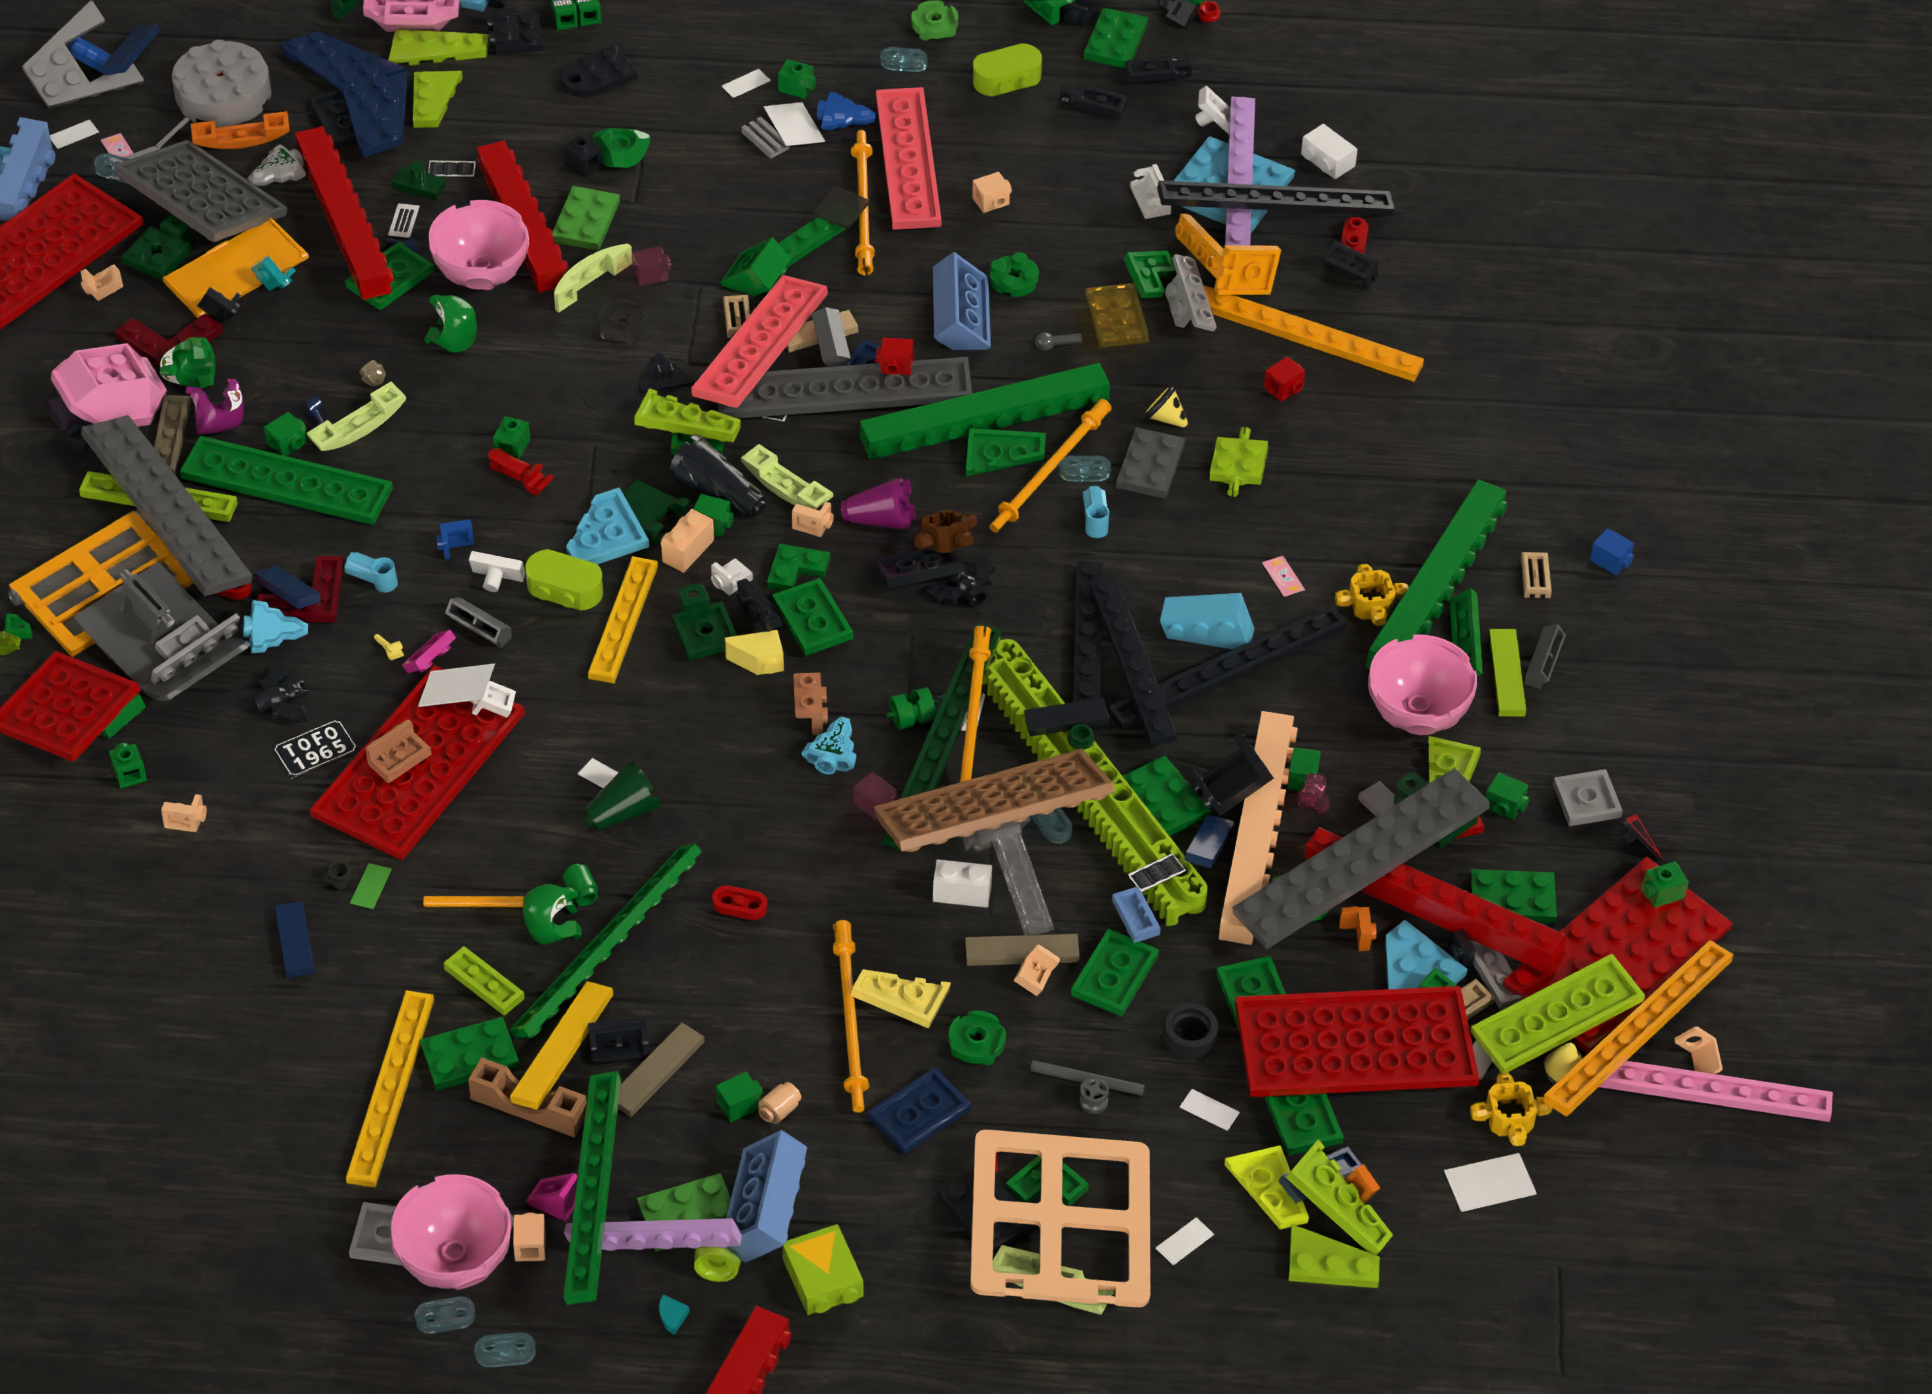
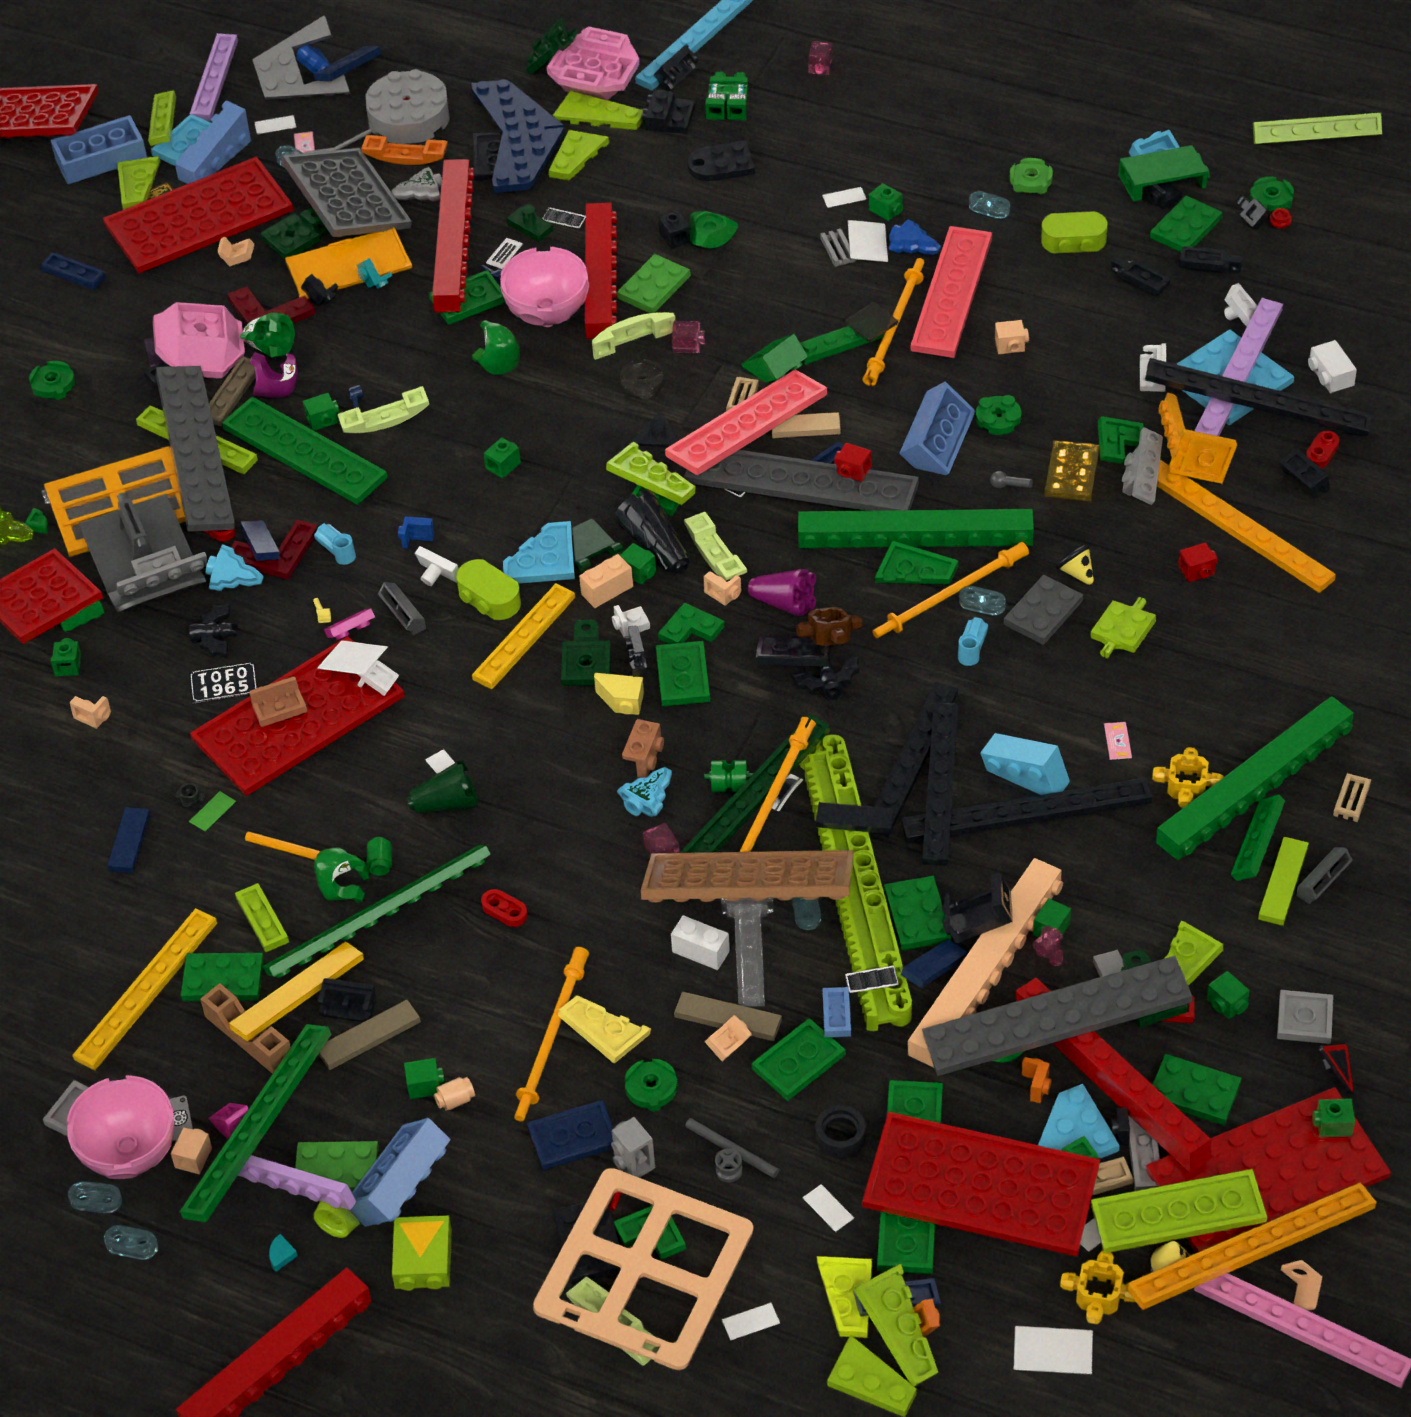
camera: 25 degrees right, 0 degrees up
dark tan plate [359,360,386,386] -> none
red piece [488,448,554,496] -> none
dark grey piece [812,307,850,367] -> none
dark green plate [1067,724,1095,750] -> none
bright pink rock [1368,635,1477,735] -> none
none -> light grey brick [611,1117,655,1178]

